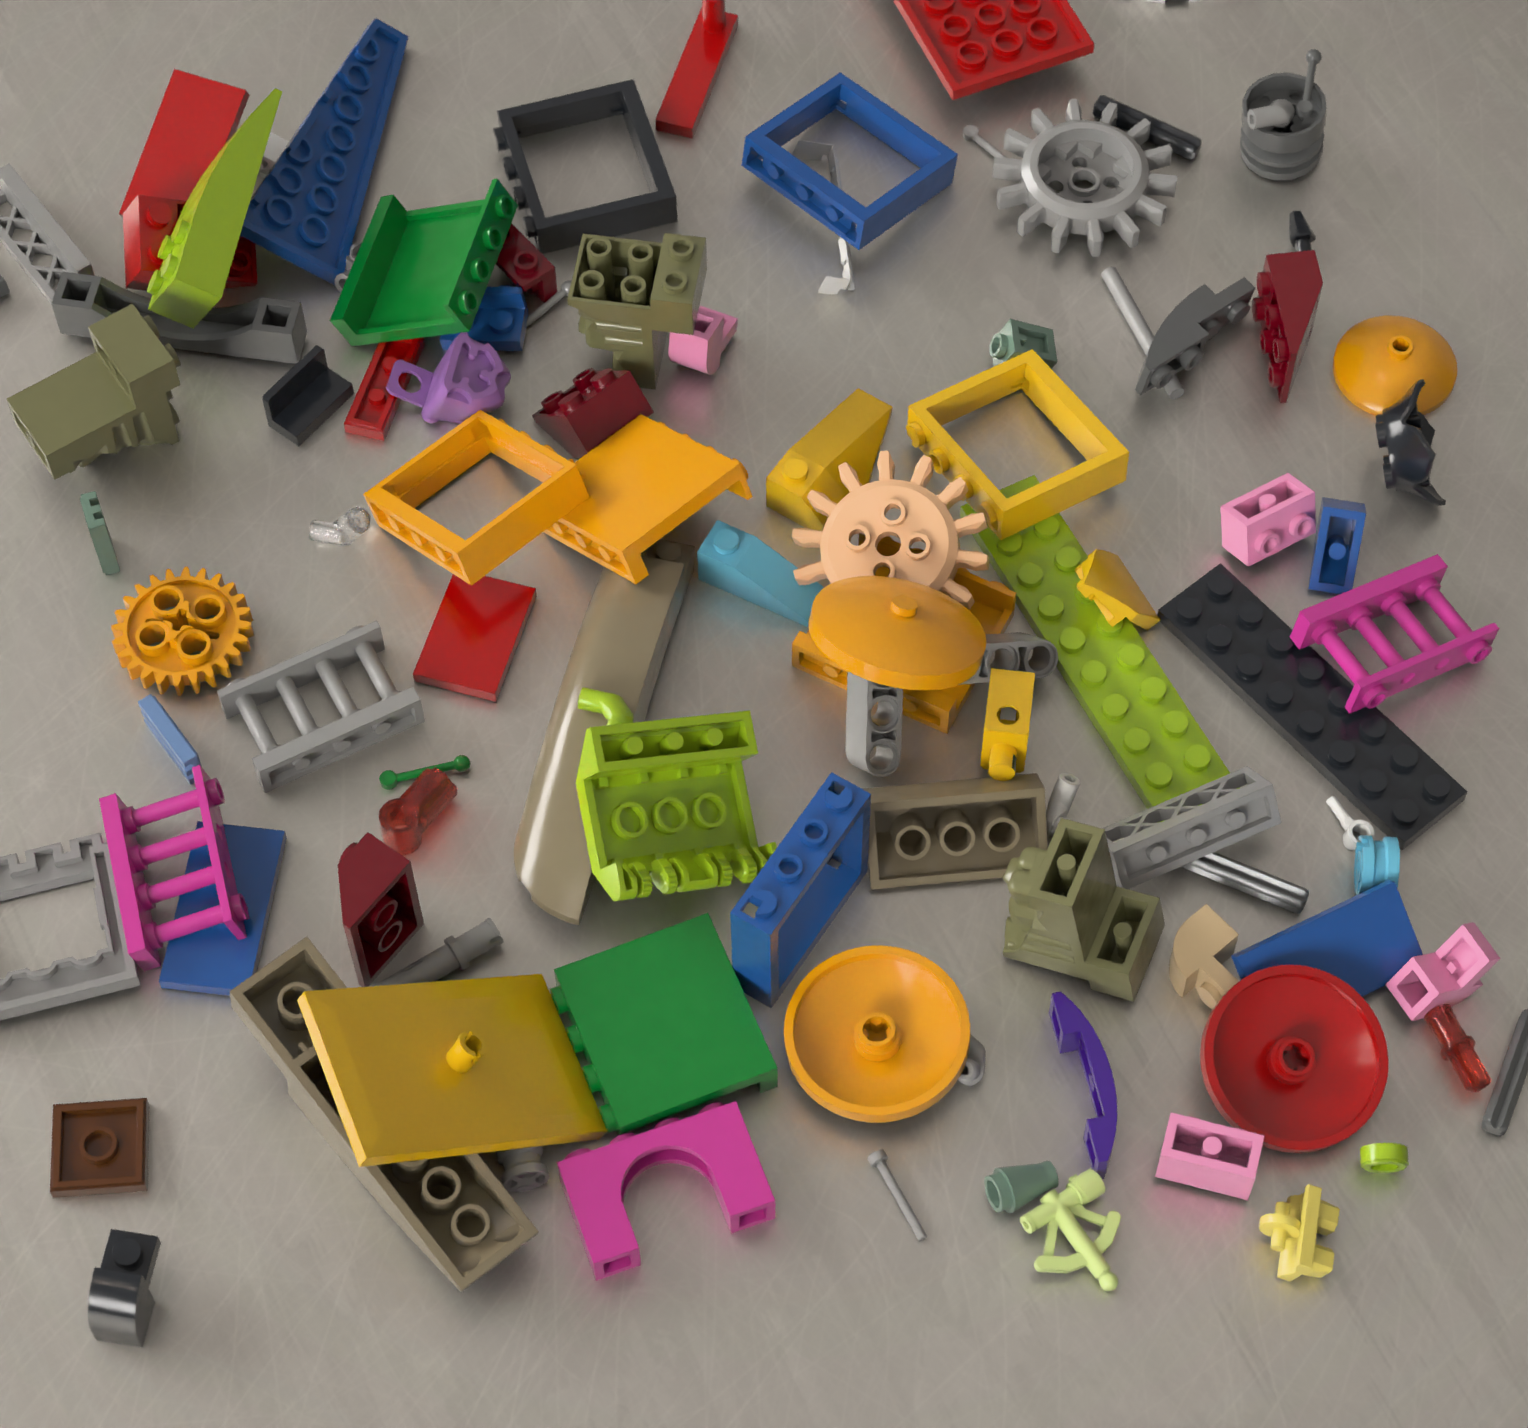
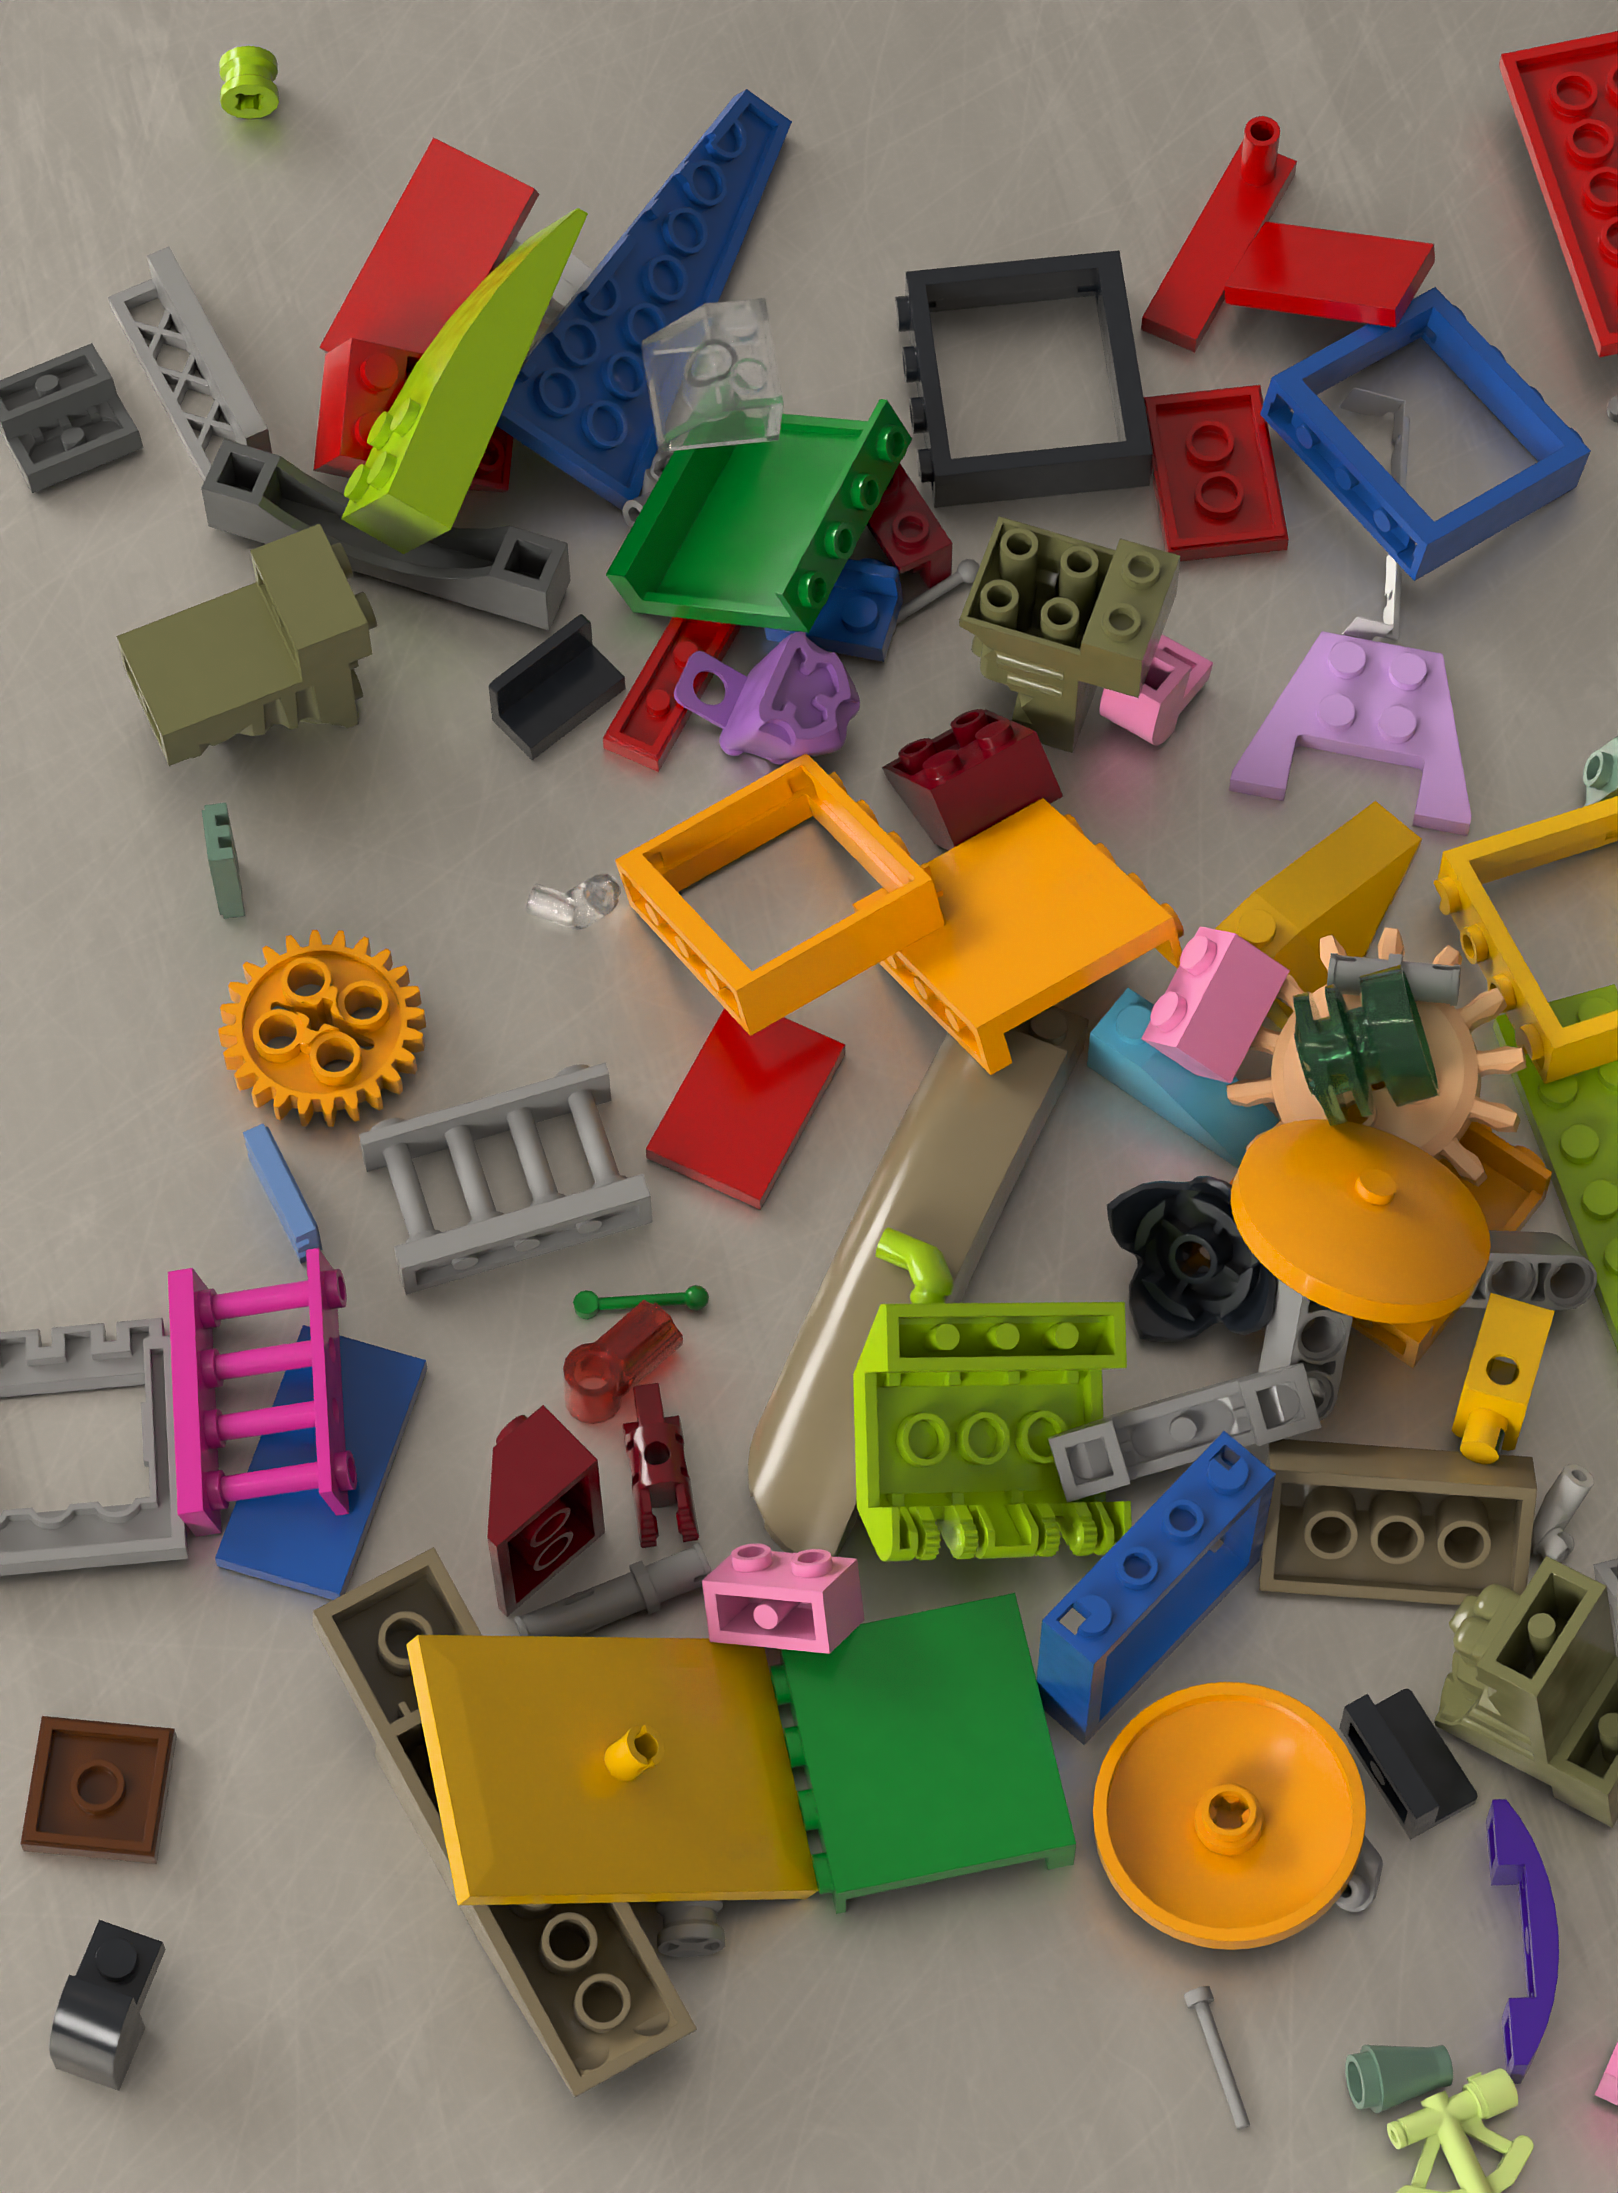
camera: 10 degrees right, 5 degrees up
dark pink arch [557,1101,775,1281] -> none
none -> lime wheel [219,46,279,119]
none -> dark red hinge [622,1383,699,1548]
none -> clear slope [641,298,784,452]
none -> bright pink brick [702,1544,865,1654]
none -> light grey slope [1048,1363,1322,1502]
none -> black brick [1107,1176,1277,1342]
none -> bright pink brick [1141,926,1290,1083]
none -> red tile [1144,385,1289,562]
none -> red tile [1224,221,1435,327]
none -> lavender wing [1229,631,1472,836]
none -> clear green wheel [1293,964,1440,1127]
none -> light grey pin [1327,953,1461,1006]
none -> black panel [1339,1689,1478,1840]

